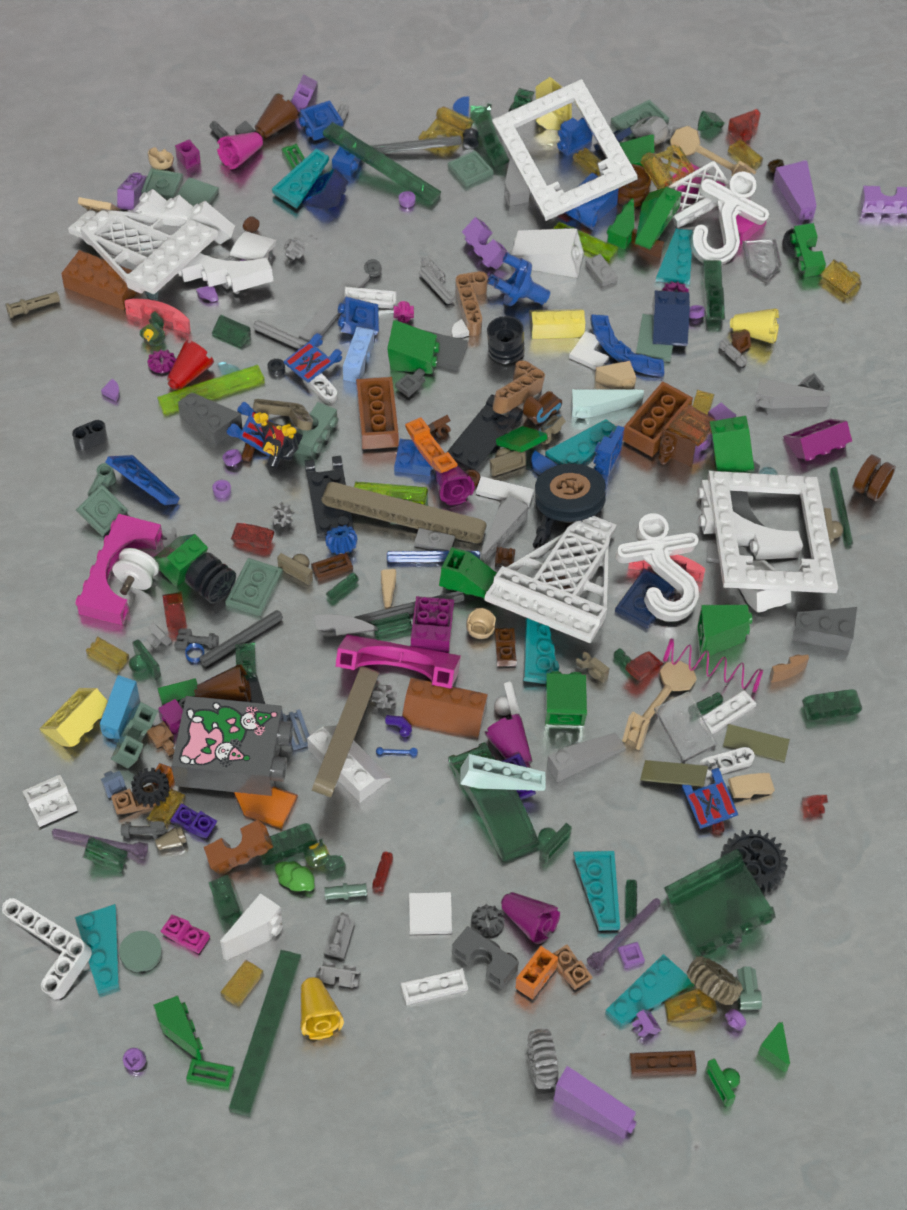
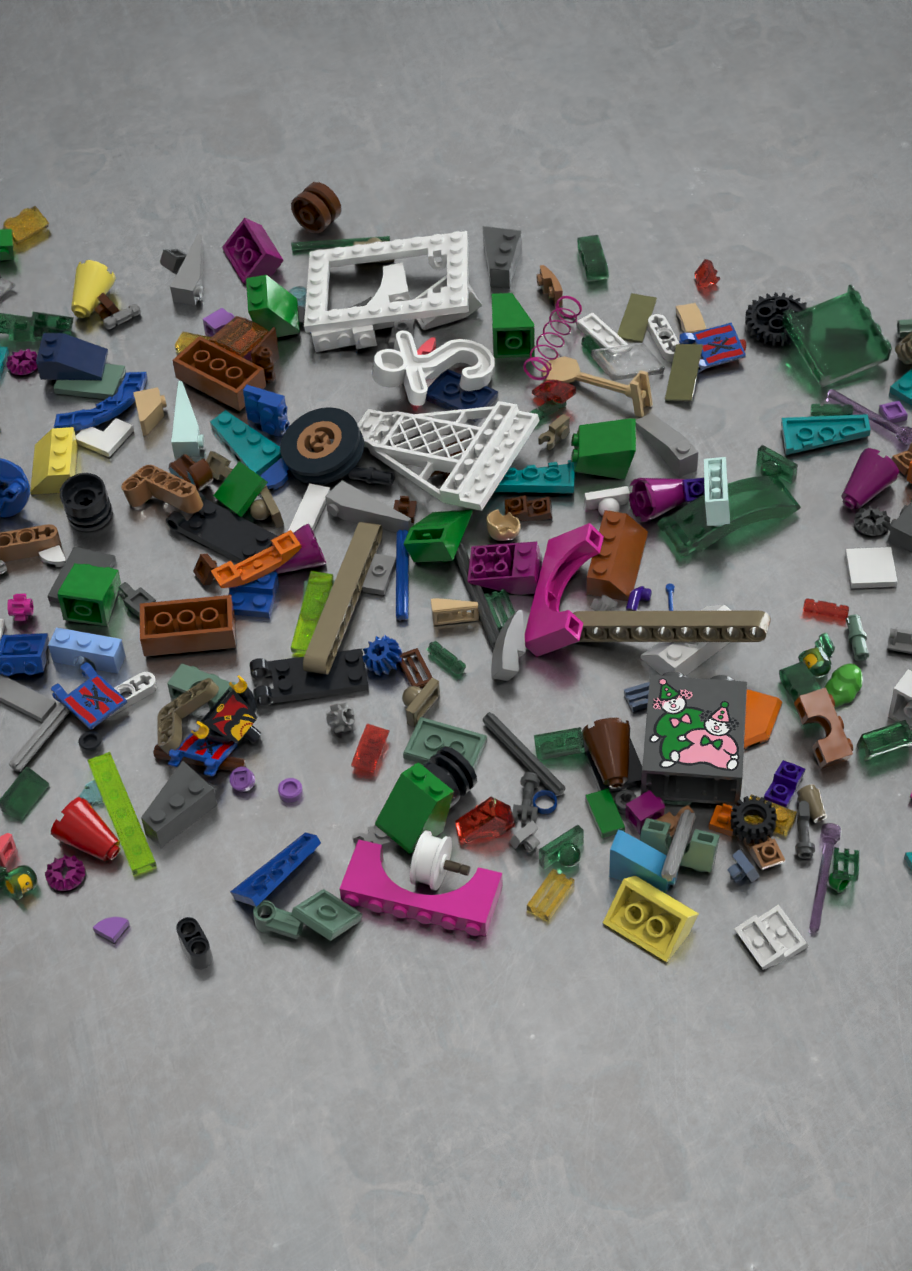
camera: 85 degrees left, 5 degrees down
none -> light grey axle [661,809,696,881]

